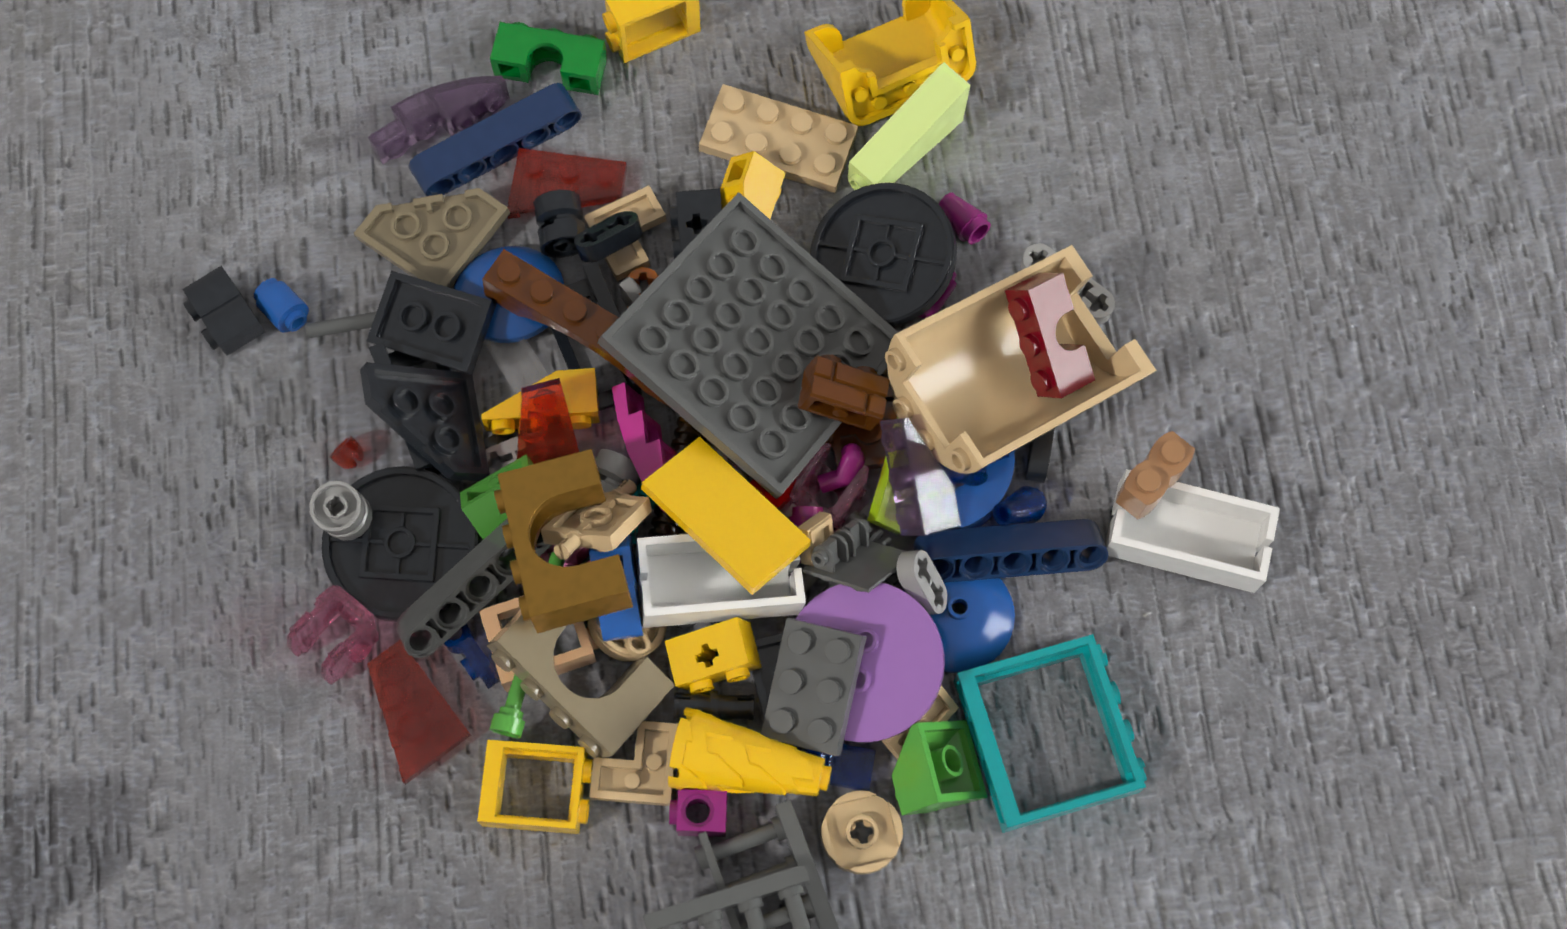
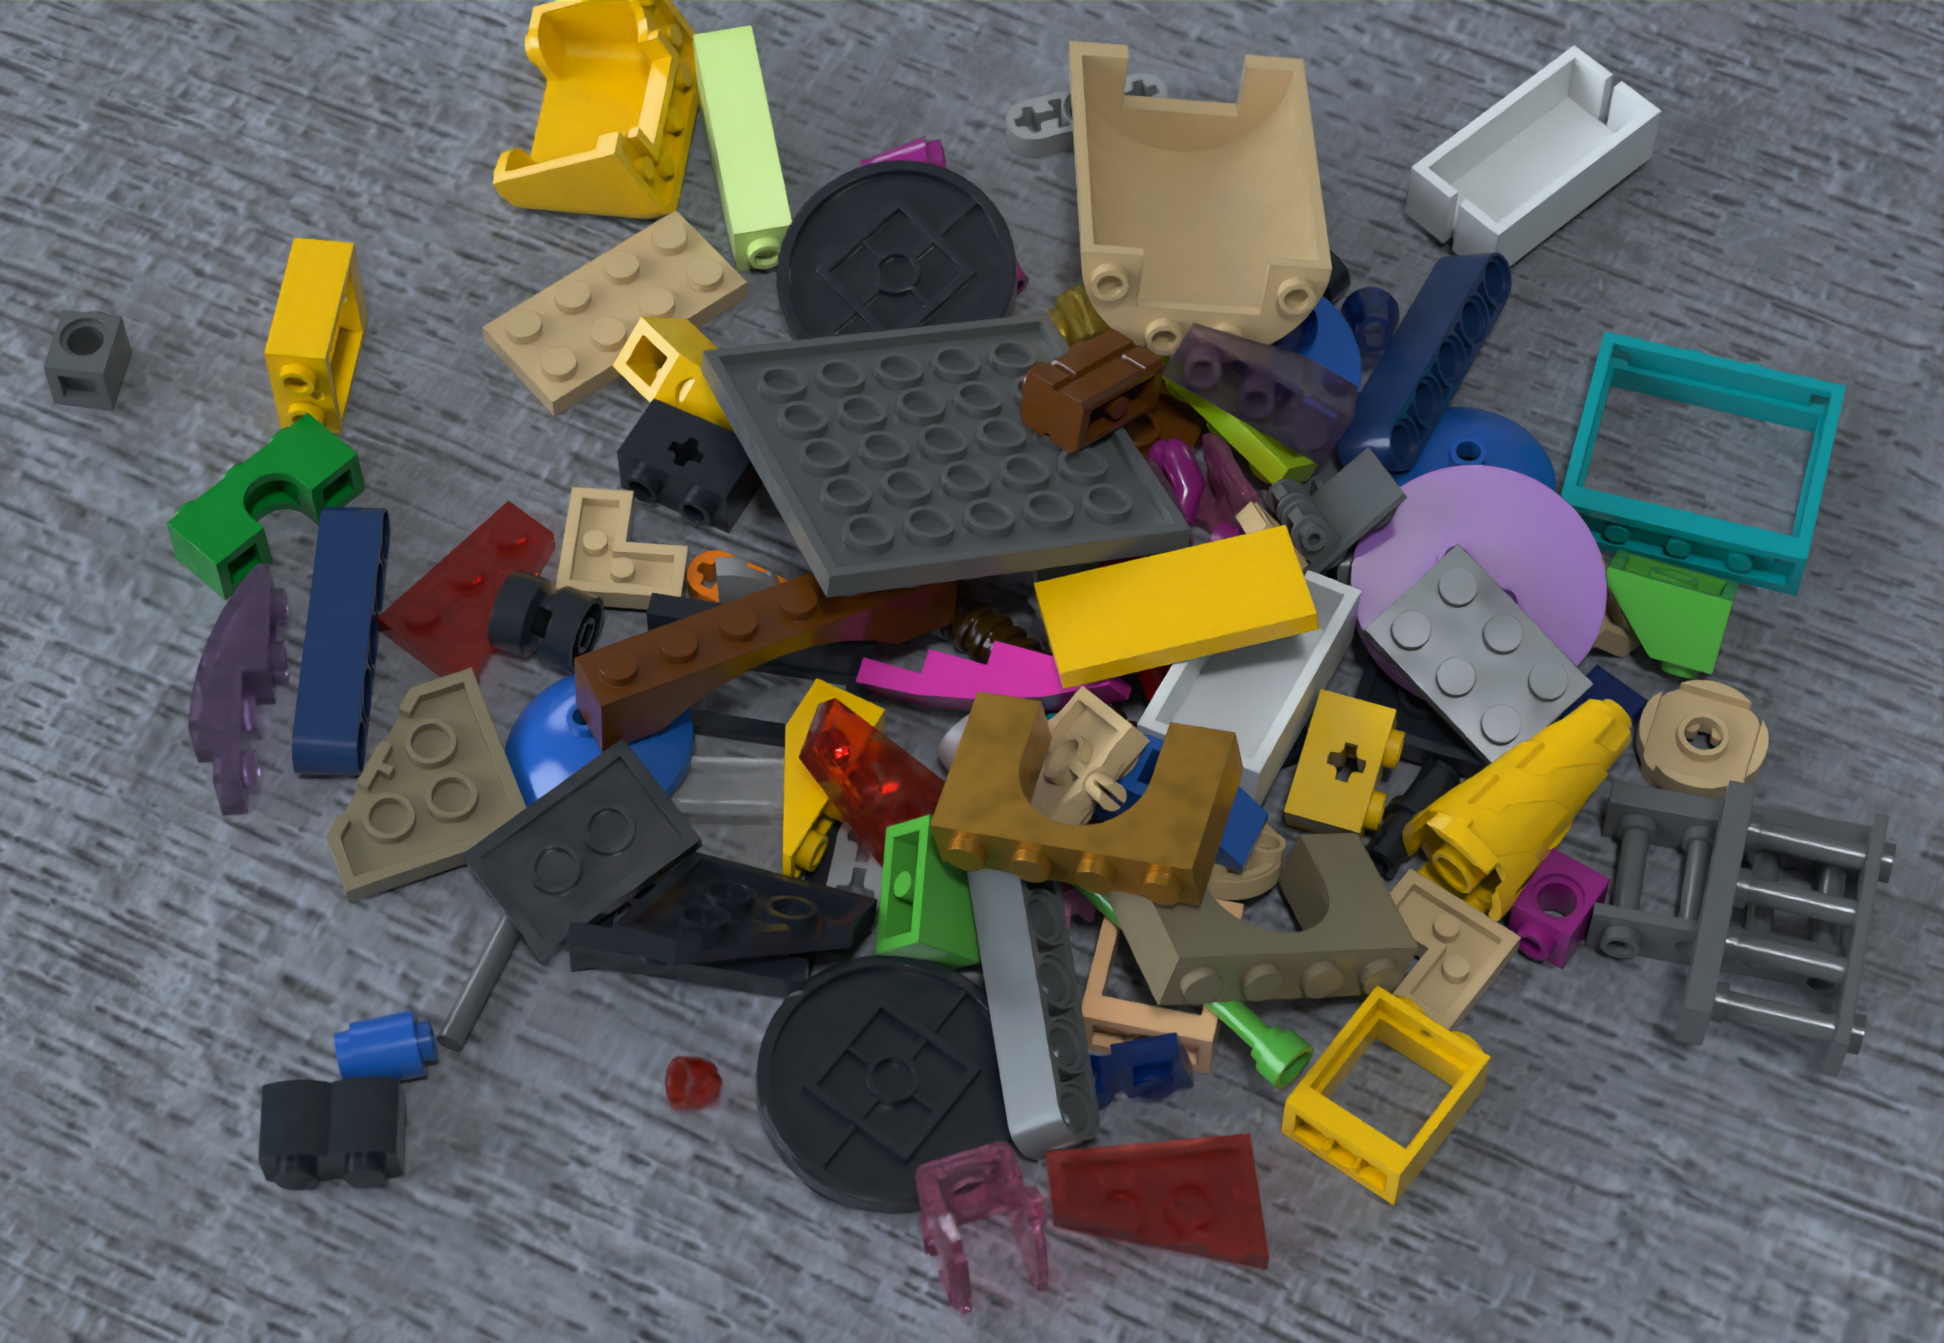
camera: 55 degrees left, 15 degrees down
light grey wheel [309,481,372,541] -> none
black beam [574,211,643,262] -> none
light grey beam [896,550,947,615] -> none
arch [1005,273,1095,399] -> none
medium nougat brick [1116,431,1195,519] -> none

